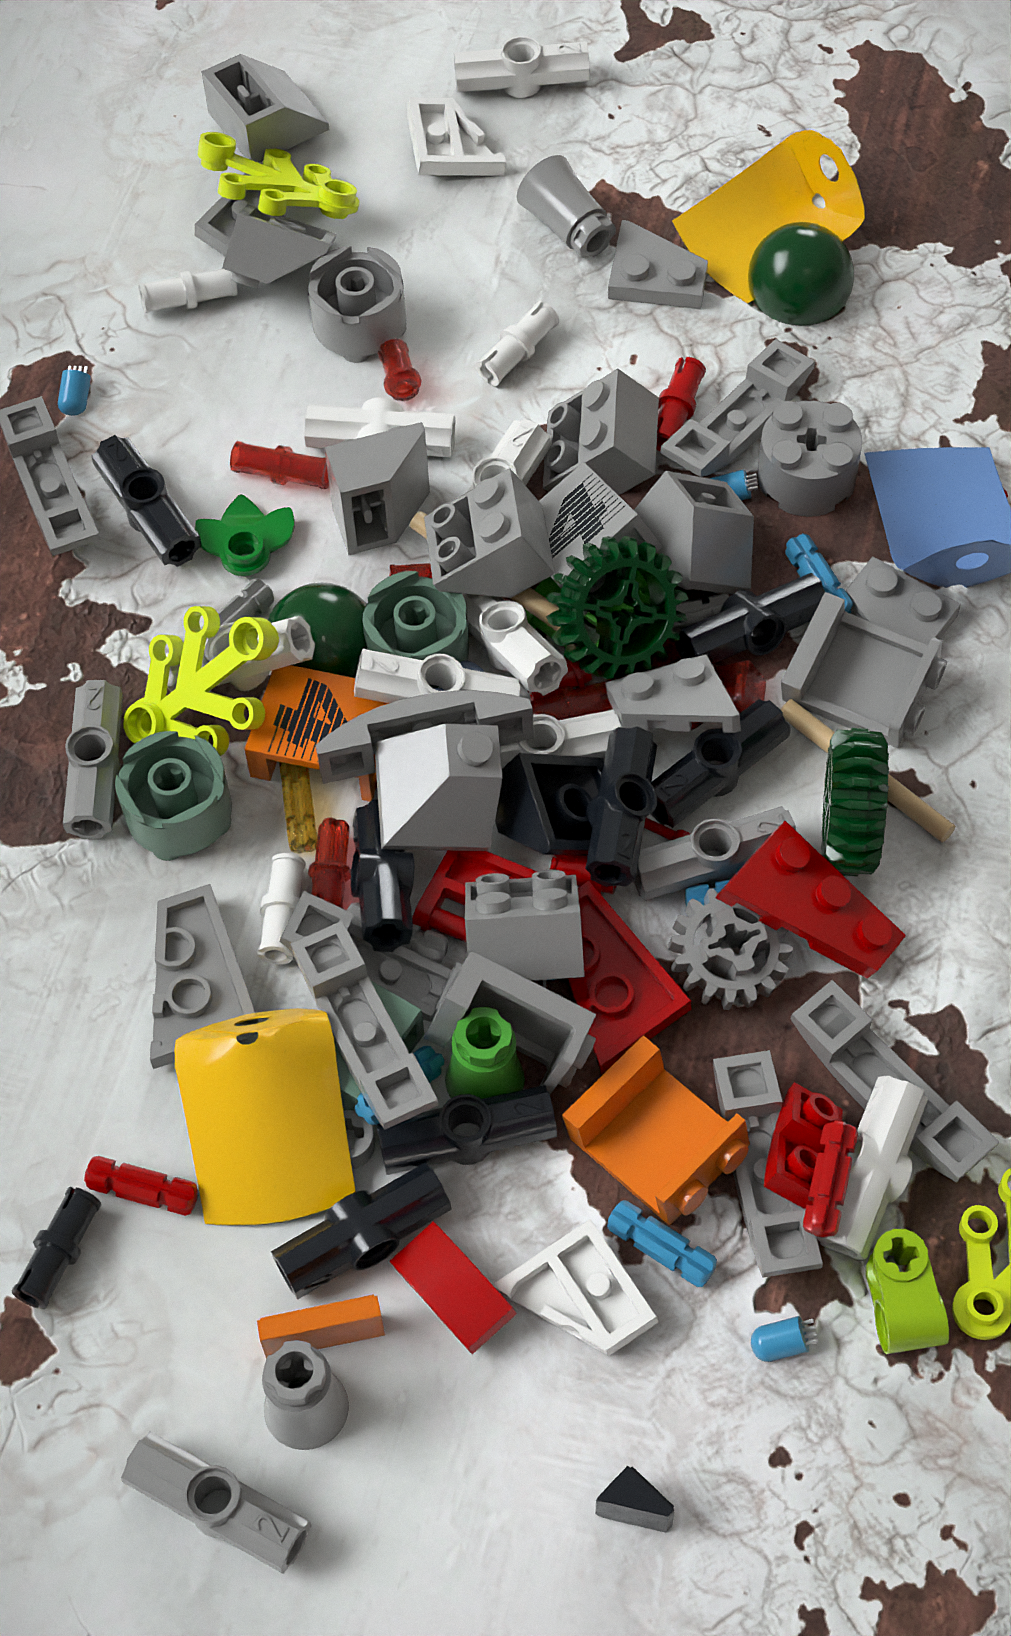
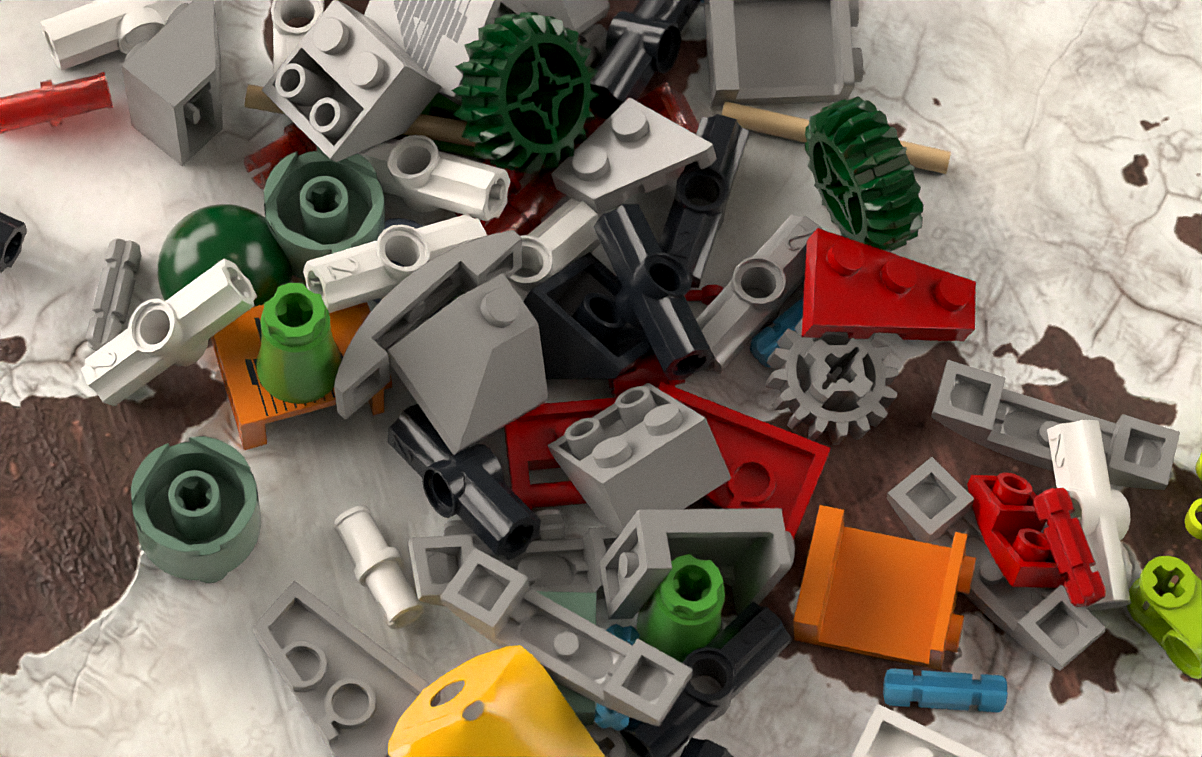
camera: 40 degrees left, 5 degrees up
light grey piece [63,680,123,839] -> none
neon yellow plant [123,606,279,756] -> none
green plate [195,494,295,576] -> none
clear yellow axle [279,762,318,854] -> none
clear red axle [308,817,351,909] -> none
dark azure piece [751,1316,818,1362] -> none
none -> bright green plant [256,283,342,404]

